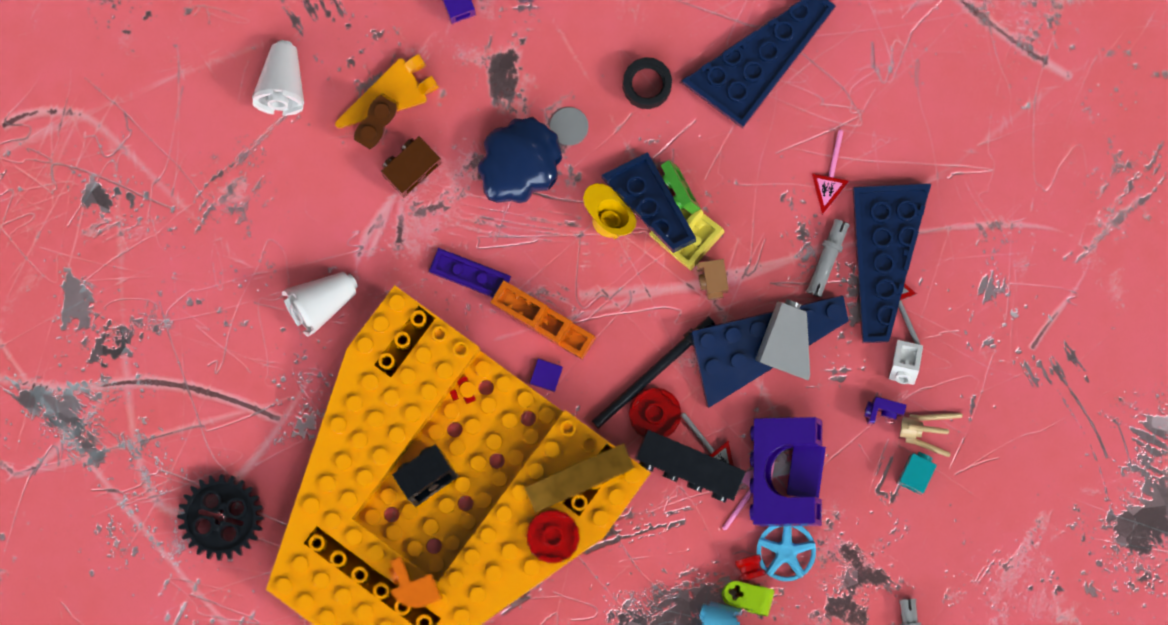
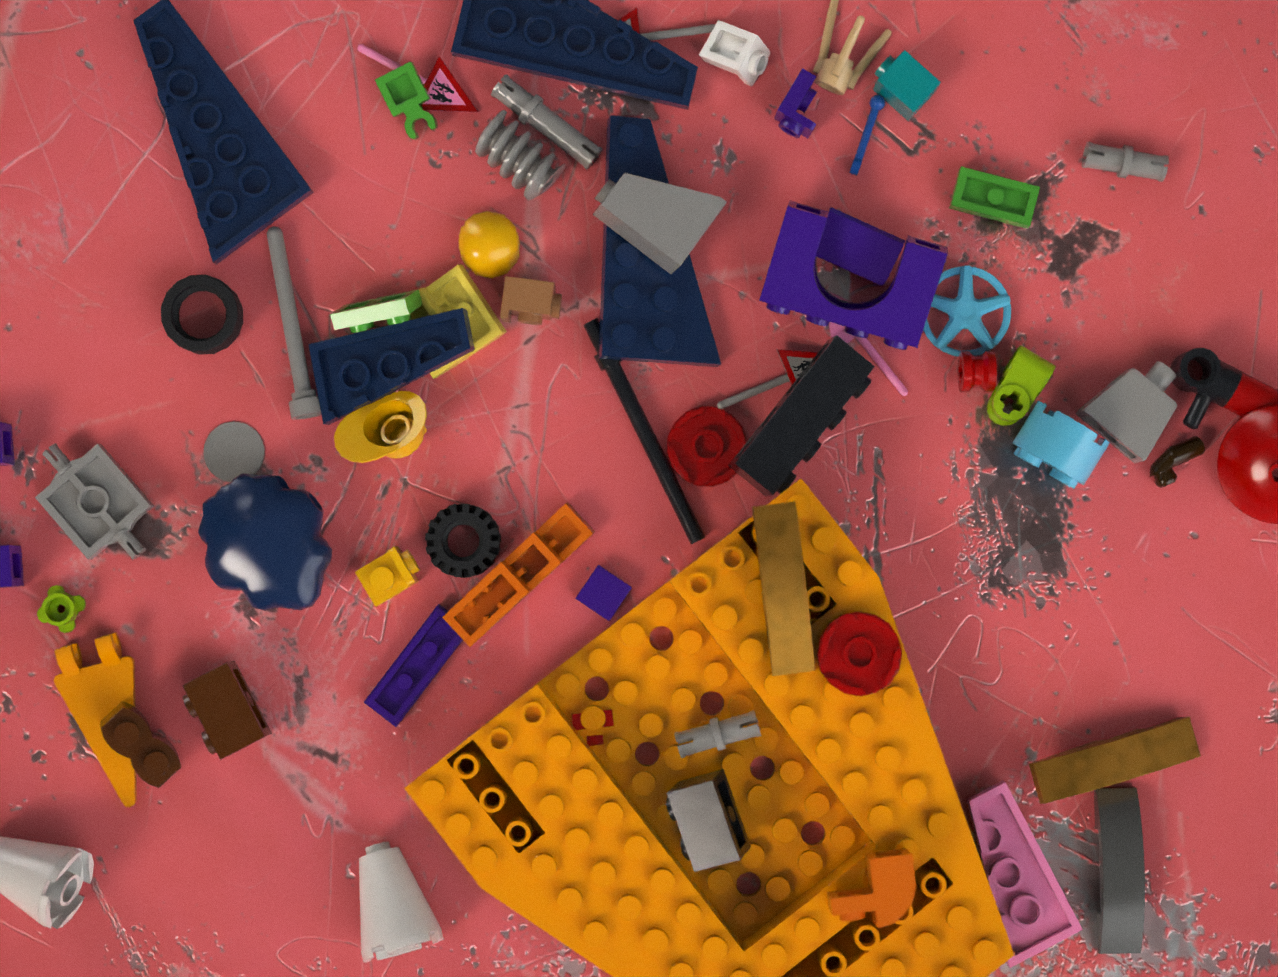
camera: 75 degrees left, 5 degrees up
none -> light grey plate [35,444,154,560]
none -> lime plate [37,585,86,633]
none -> light grey piece [267,226,321,420]
none -> yellow bracket [355,546,420,607]
none -> bright green plate [375,61,438,140]
none -> black tyre [425,504,501,578]
none -> yellow hair [459,211,520,278]
none -> light grey piece [475,110,565,200]
none -> light grey pin [674,710,762,758]
none -> blue hinge [849,95,885,176]
none -> bright green plate [949,166,1040,229]

